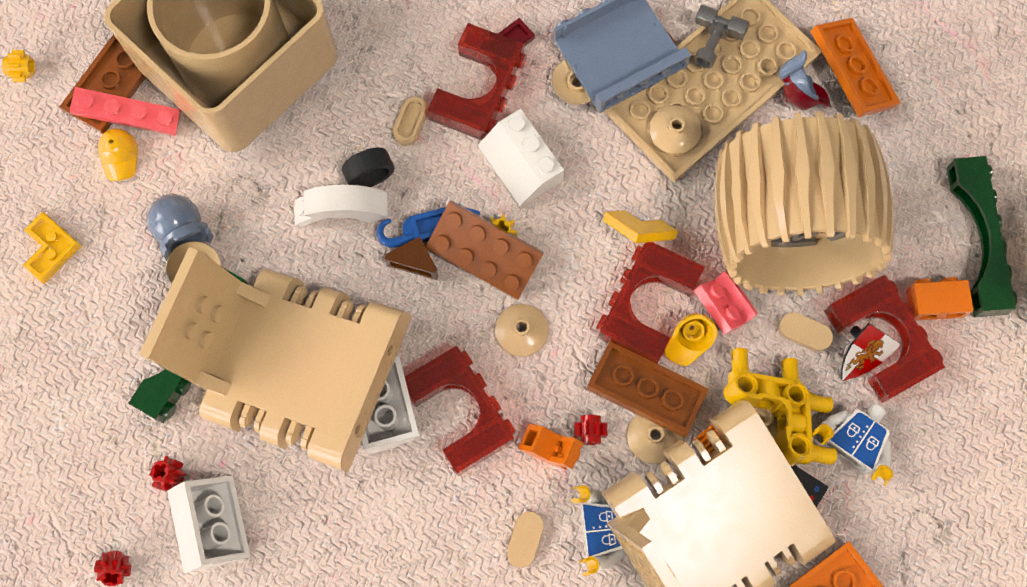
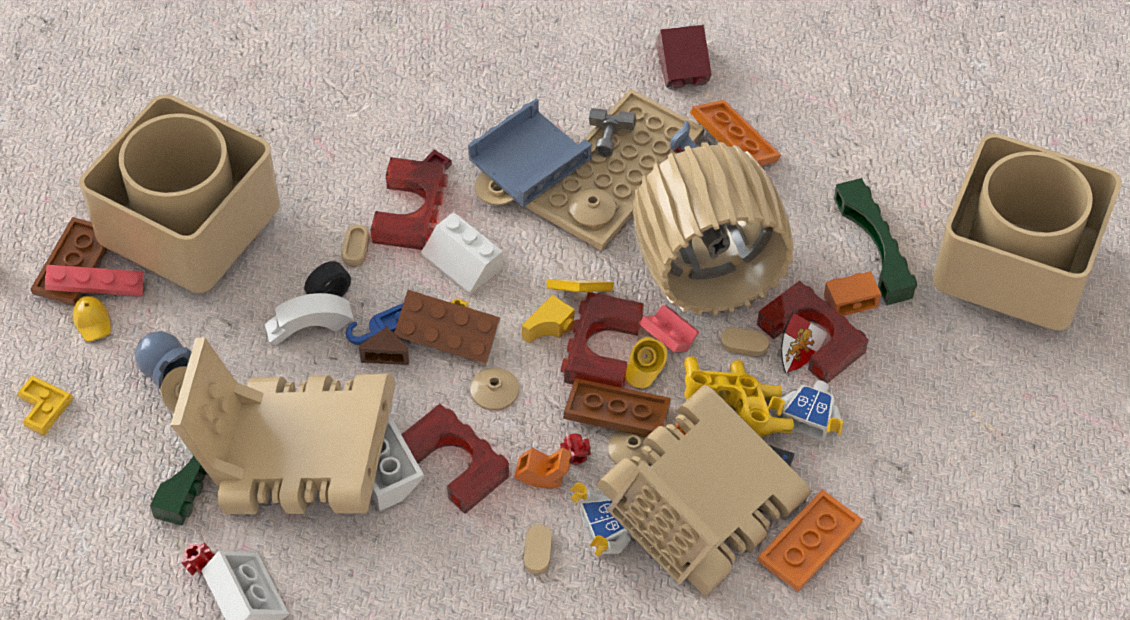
camera: 15 degrees left, 20 degrees down
none -> yellow arch [522,295,575,344]

